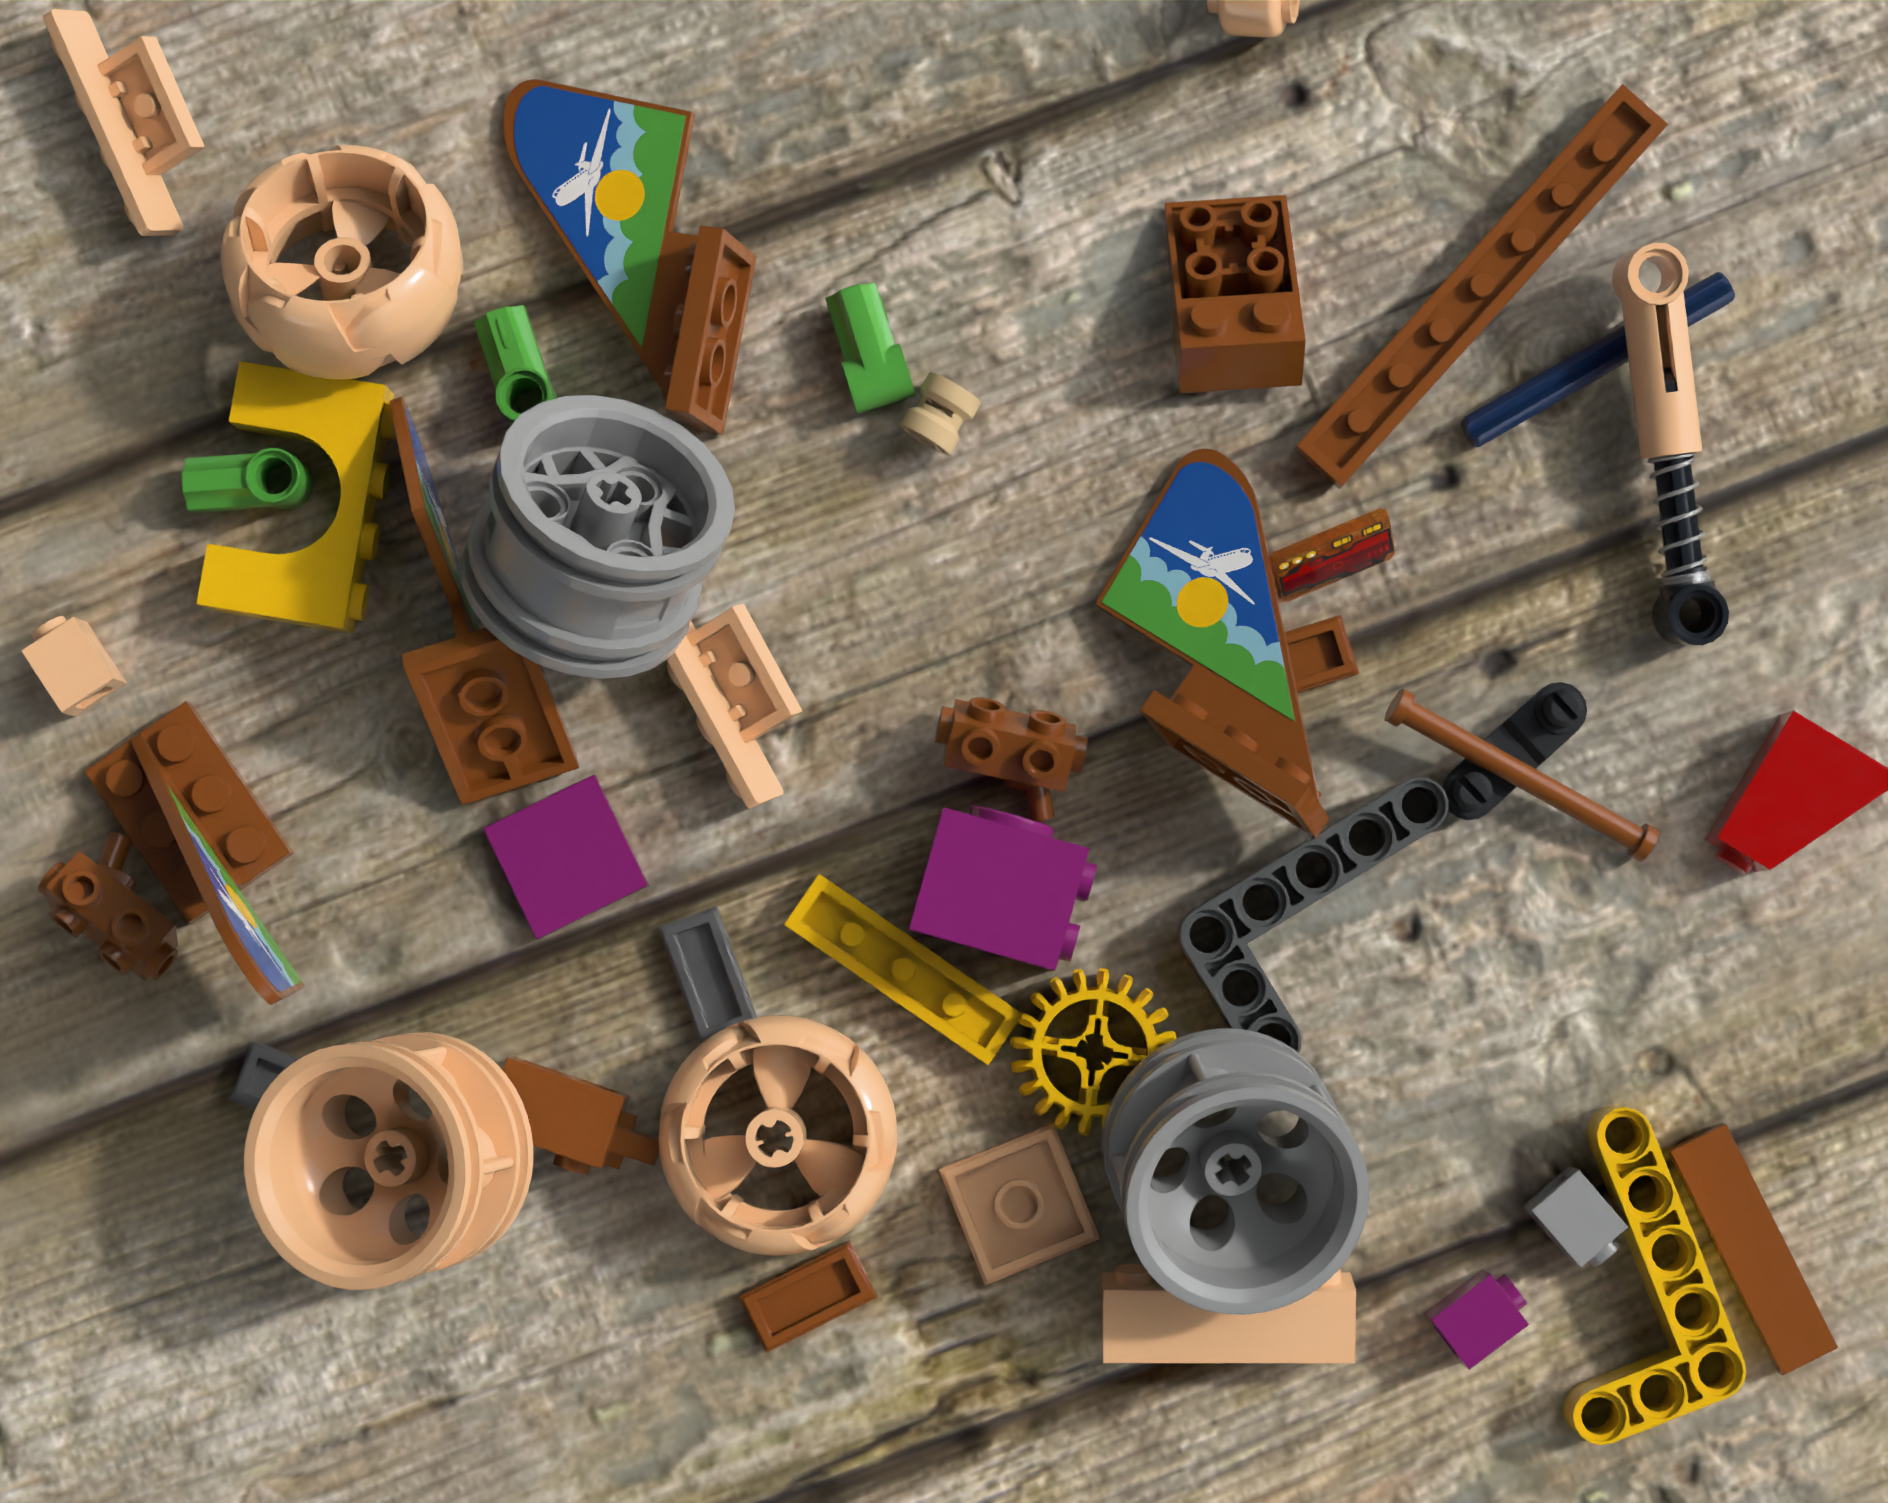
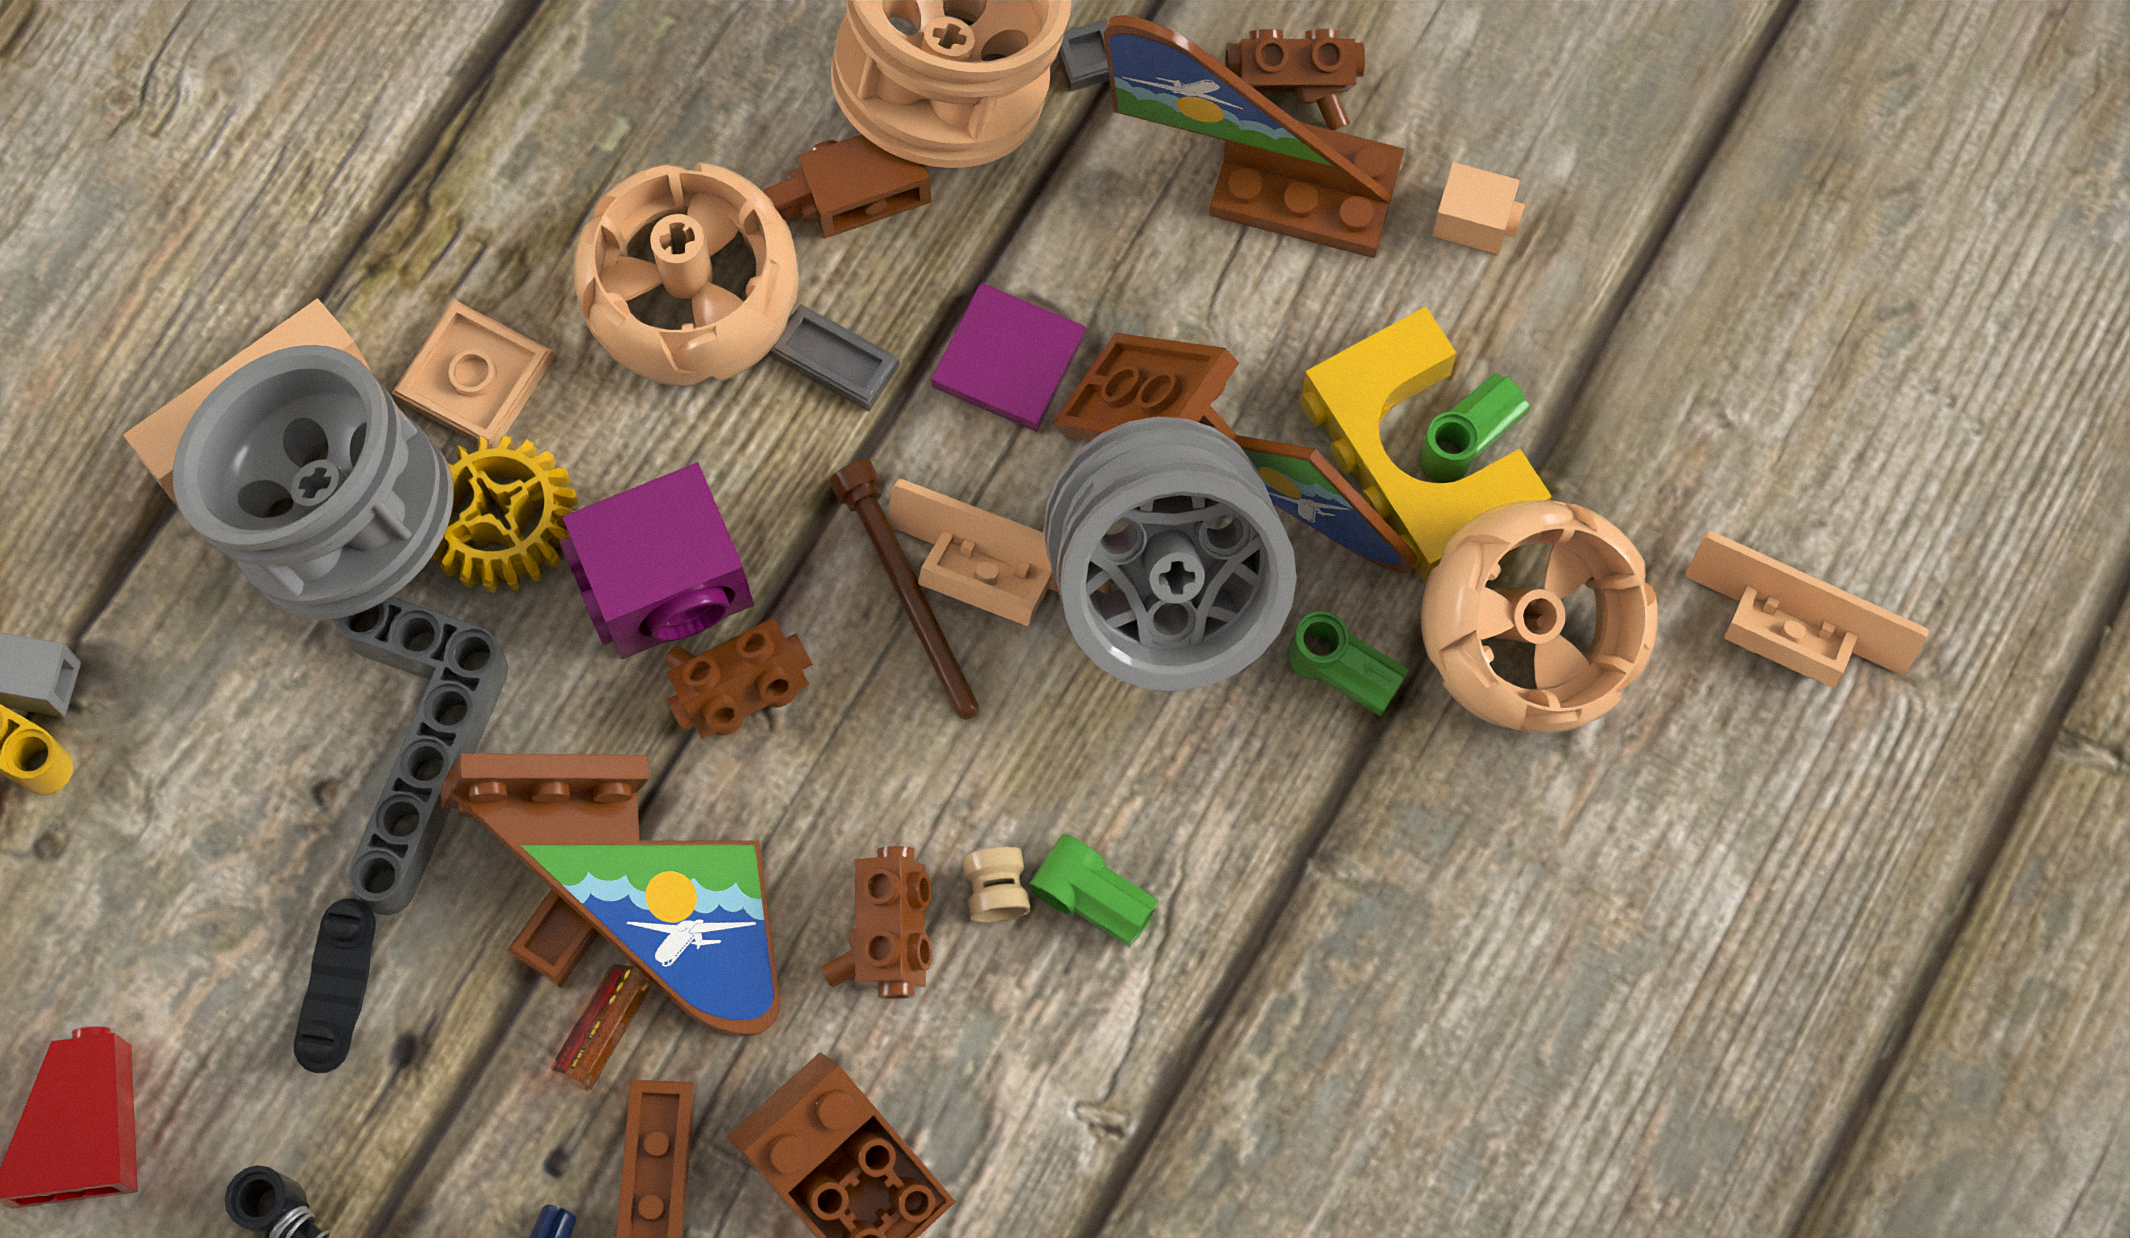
camera: 140 degrees right, 15 degrees down
piece [503,79,757,435] -> none
dark orange tile [739,1240,878,1353] -> none
yellow plate [784,874,1021,1065] -> none
dark orange bar [1384,688,1659,862] -> none
magenta brick [1423,1269,1529,1370] -> none
none -> dark orange brick [822,846,932,999]
none -> reddish brown piece [829,460,979,720]

